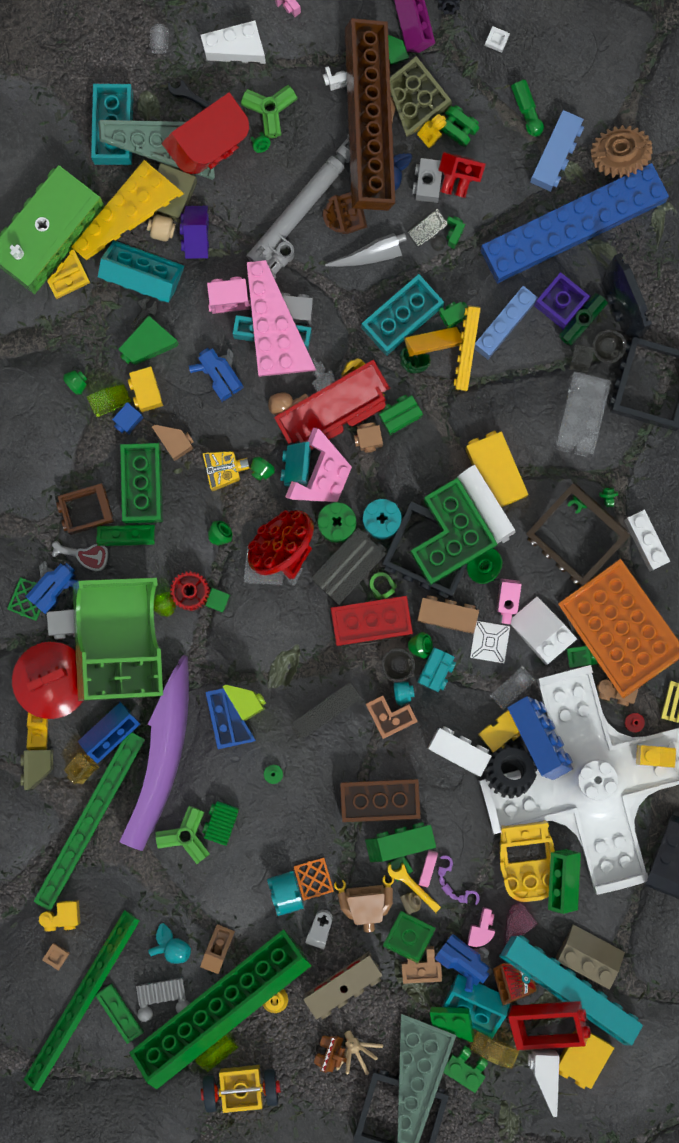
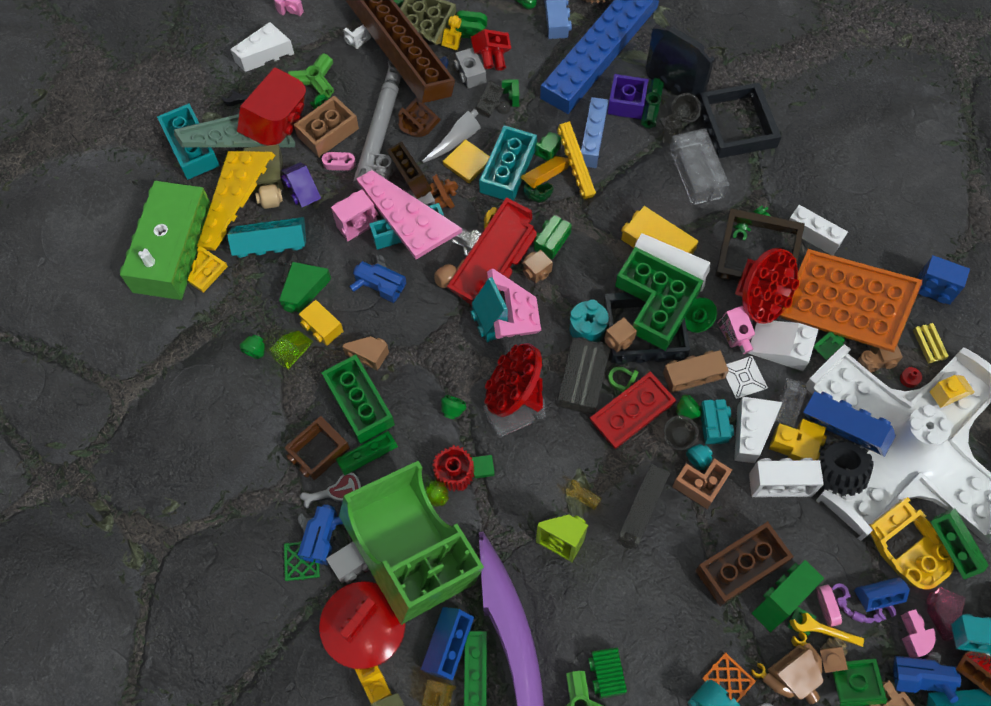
camera: 30 degrees left, 20 degrees down
blue brick [112,402,144,435] -> none
clear brick [150,24,169,54] -> none
torso [203,452,250,491] -> none
blue wedge [206,688,256,749] -> none
green cone [250,456,275,481] -> none
green tile [264,765,283,784] -> none
green brick [318,502,356,543] -> none
none -> medium nougat brick [294,96,359,157]
none -> bright pink beam [322,152,356,171]
none -> dark brown brick [387,141,432,199]
none -> dark orange hips [429,174,458,209]
none -> yellow tile [443,139,490,183]
none -> clear yellow bar [565,480,602,510]
none -> medium nougat brick [604,318,637,352]
none -> white wedge [734,397,782,463]
none -> red bracket [735,248,799,324]
none -> yellow brick [769,423,799,456]
none -> medium nougat plate [820,646,848,673]
none -> blue brick [854,577,910,612]

